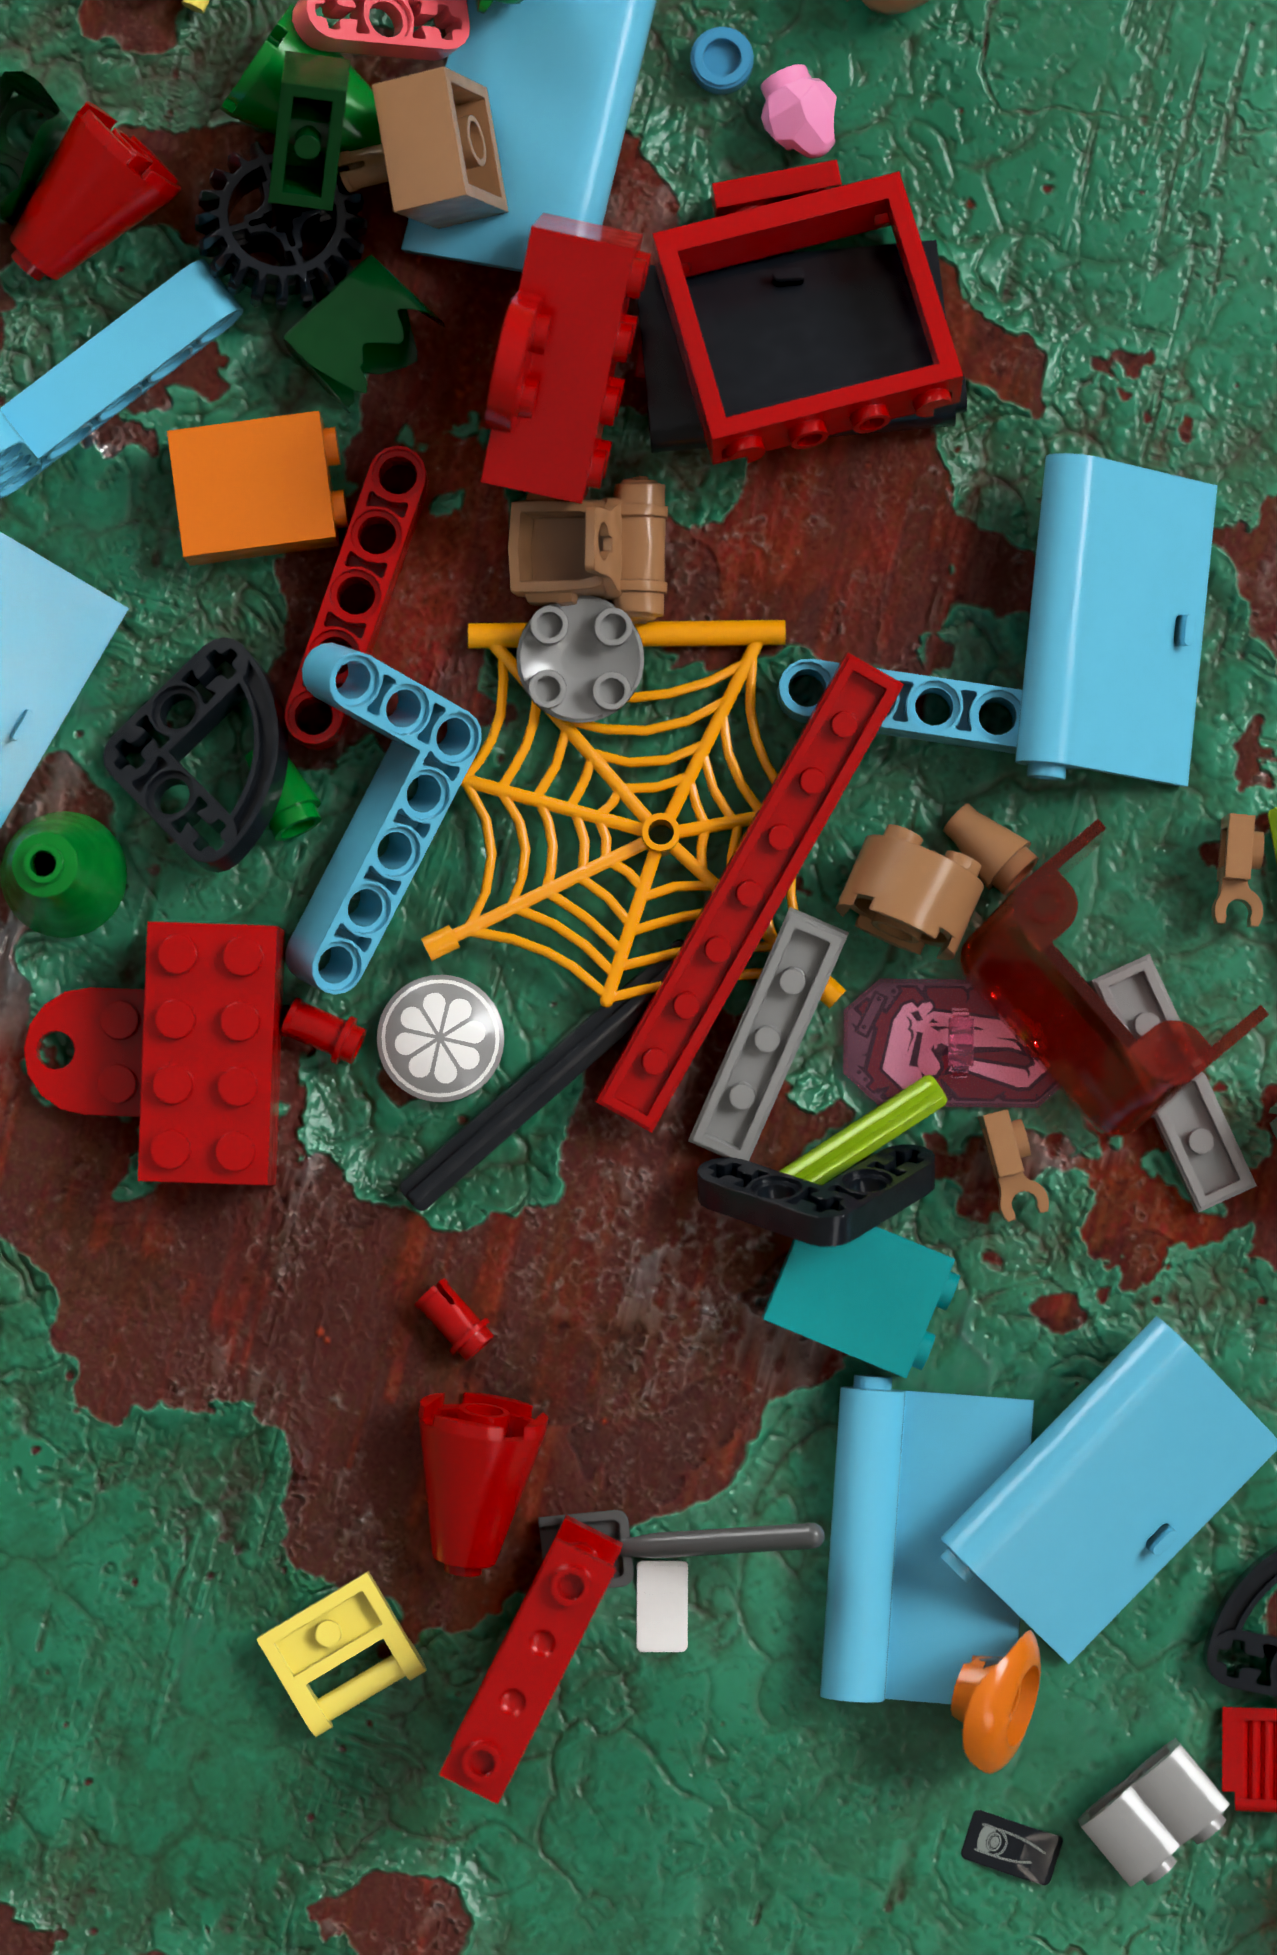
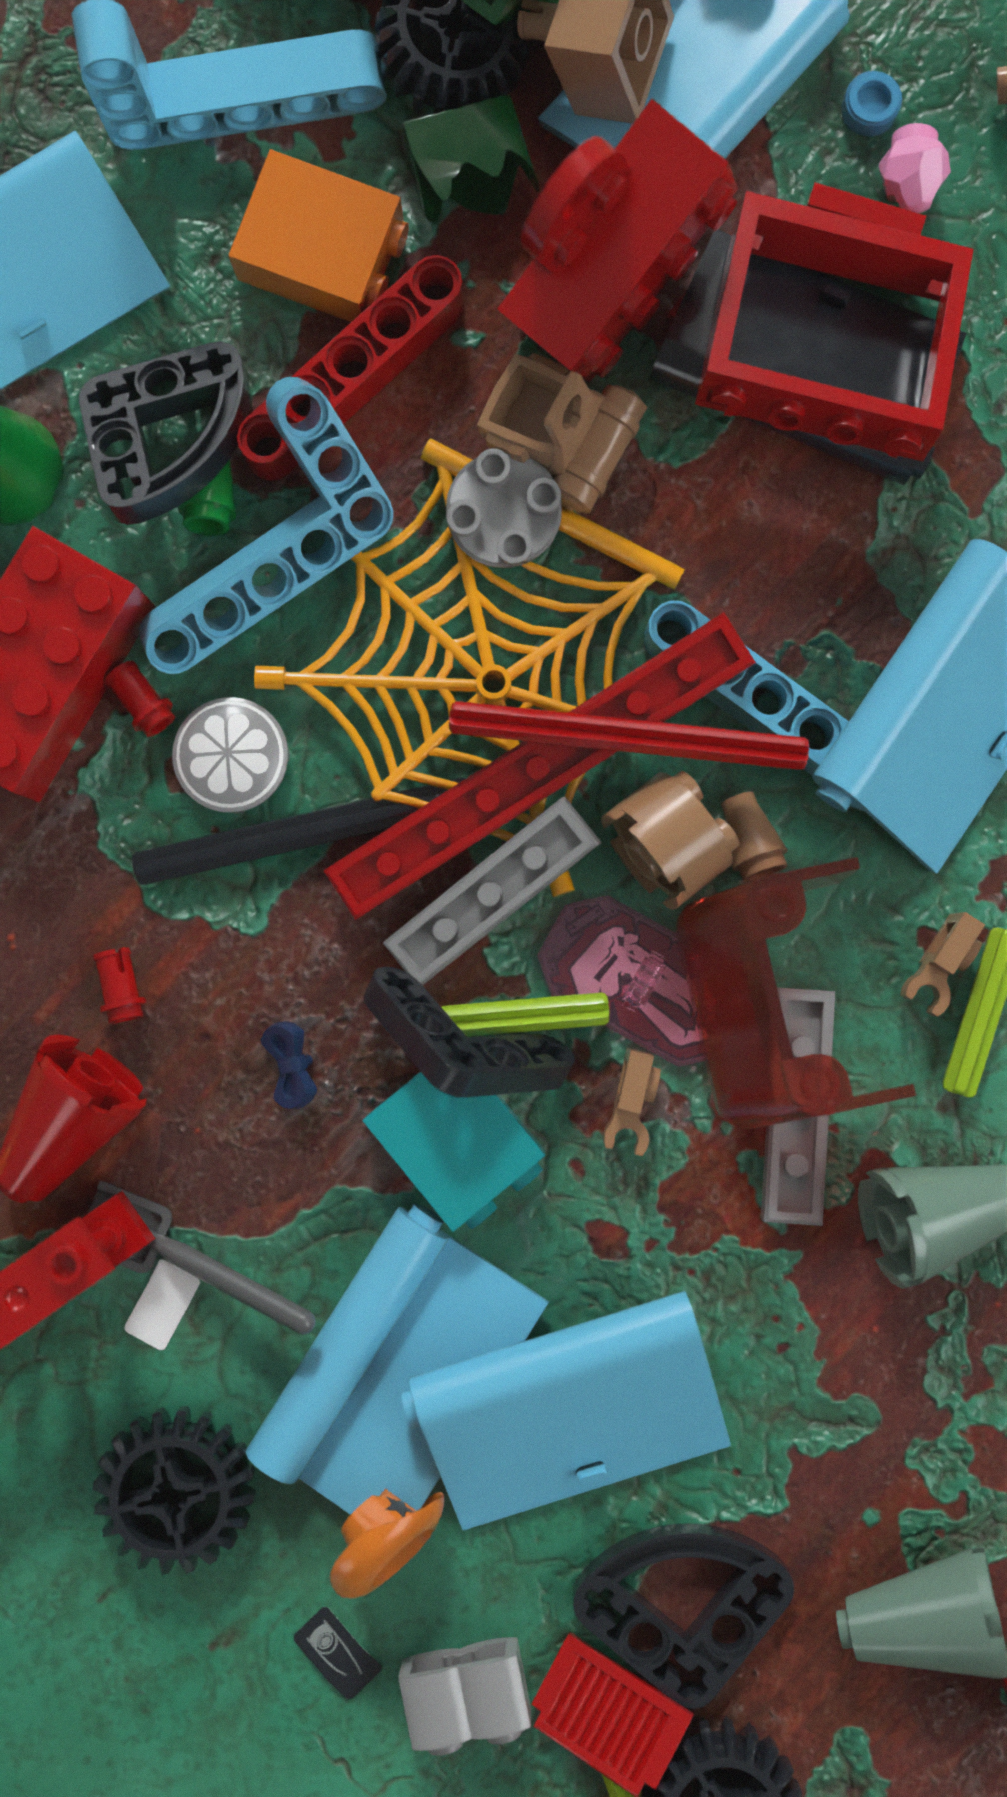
camera: 30 degrees right, 0 degrees up
none -> black gear [93,1405,256,1576]
none -> dark blue piece [261,1021,317,1109]
none -> red axle [449,701,809,770]

